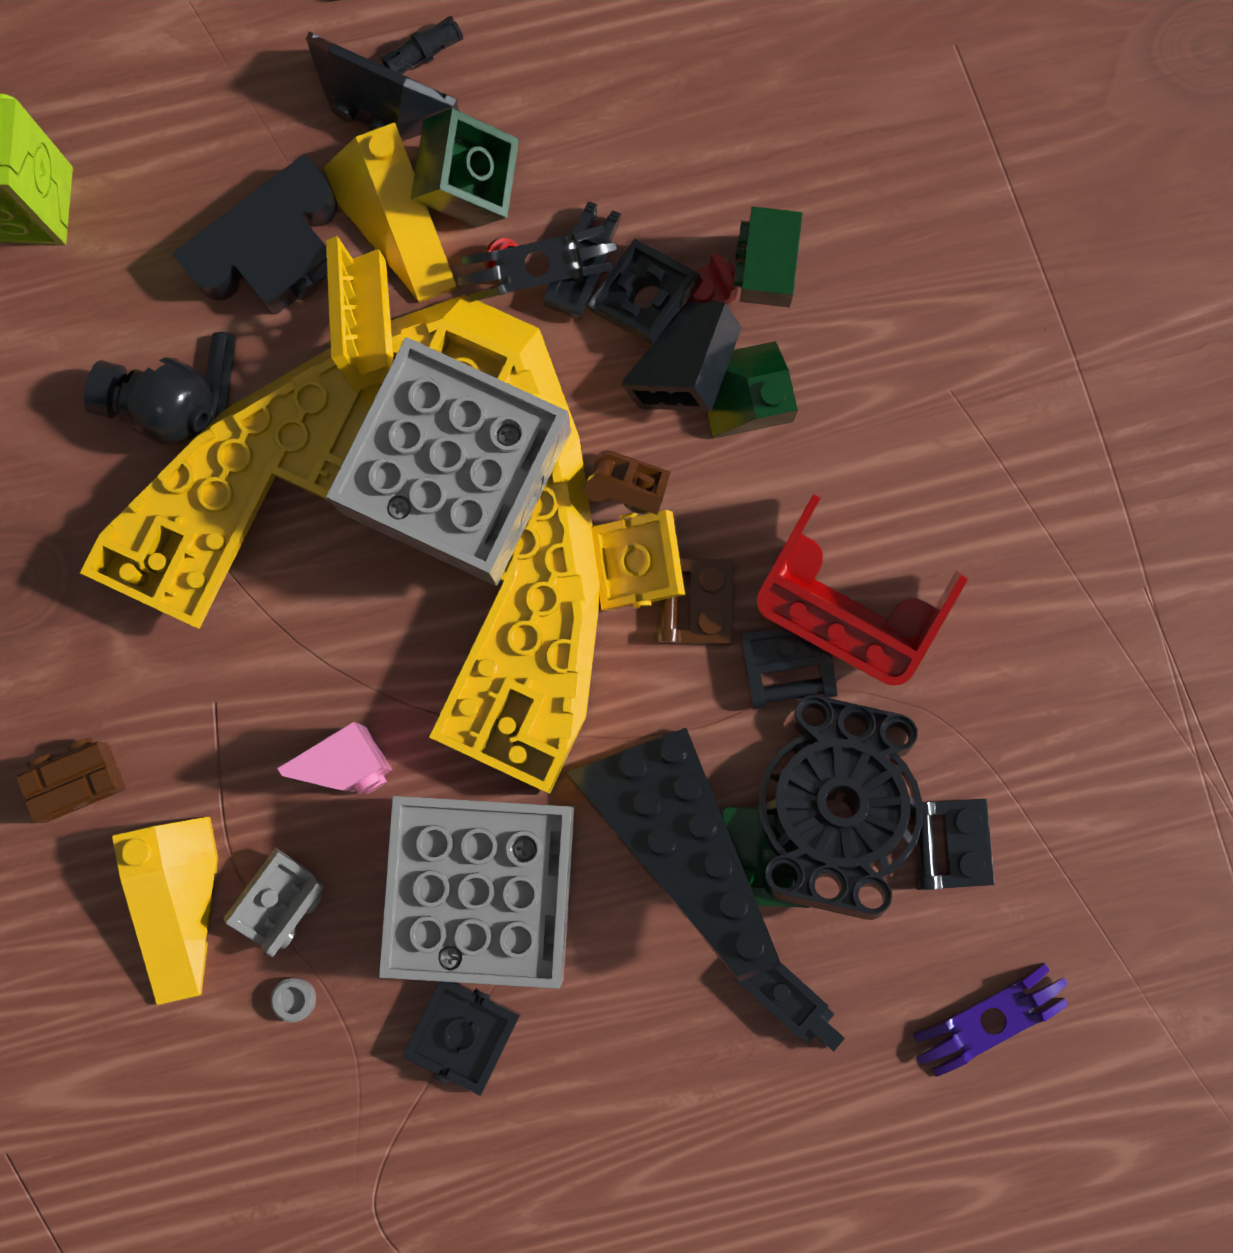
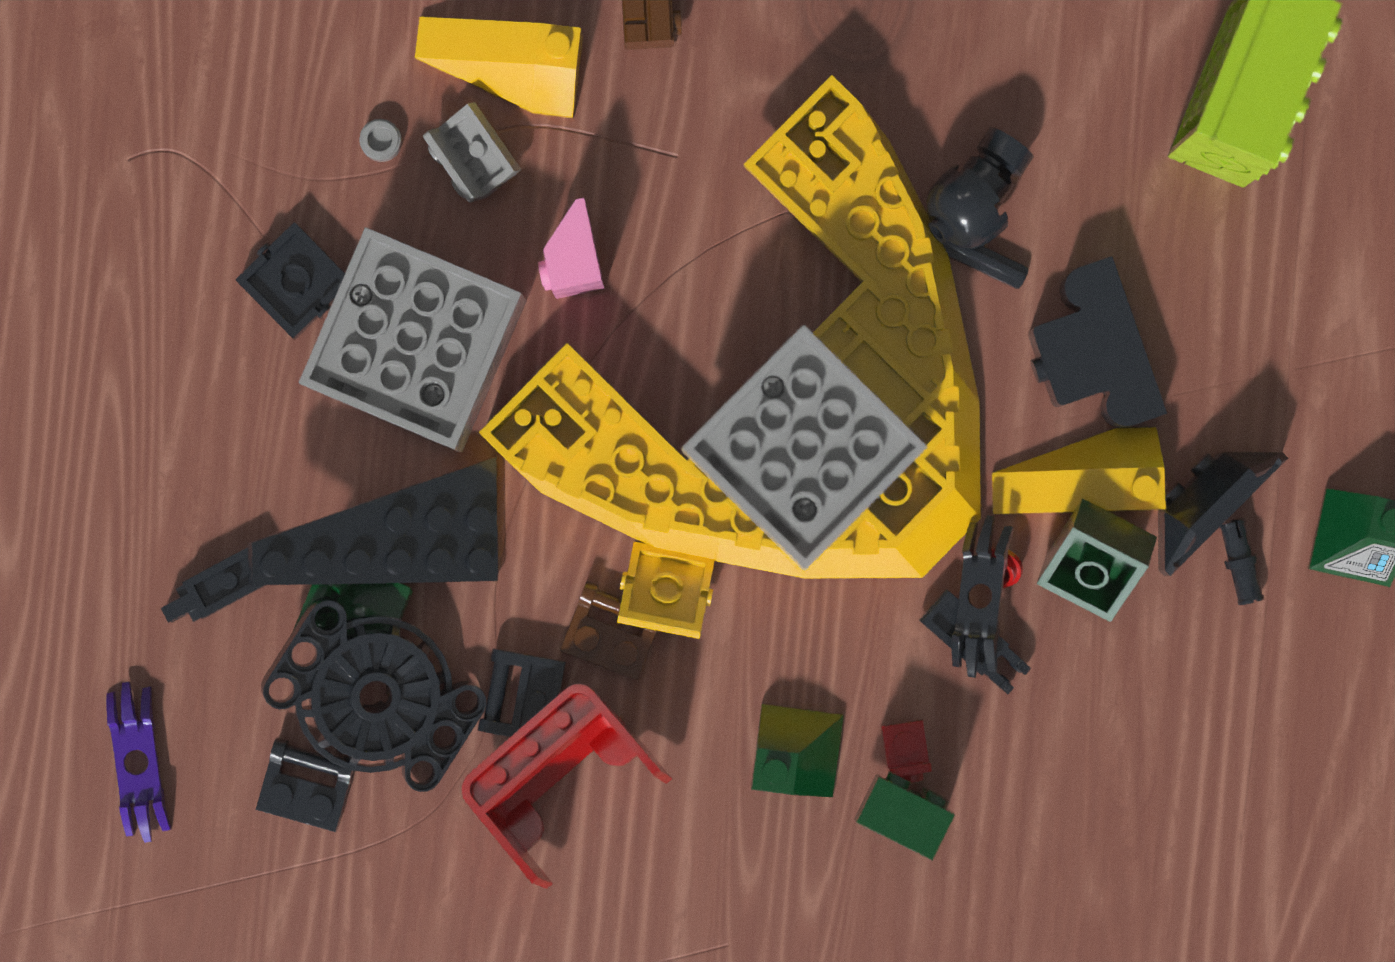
camera: 110 degrees right, 5 degrees up
yellow fence [326,236,393,391] -> none
reddish brown plate [584,450,671,515] -> none
black piece [587,239,703,345] -> none
black slope [622,301,742,412] -> none

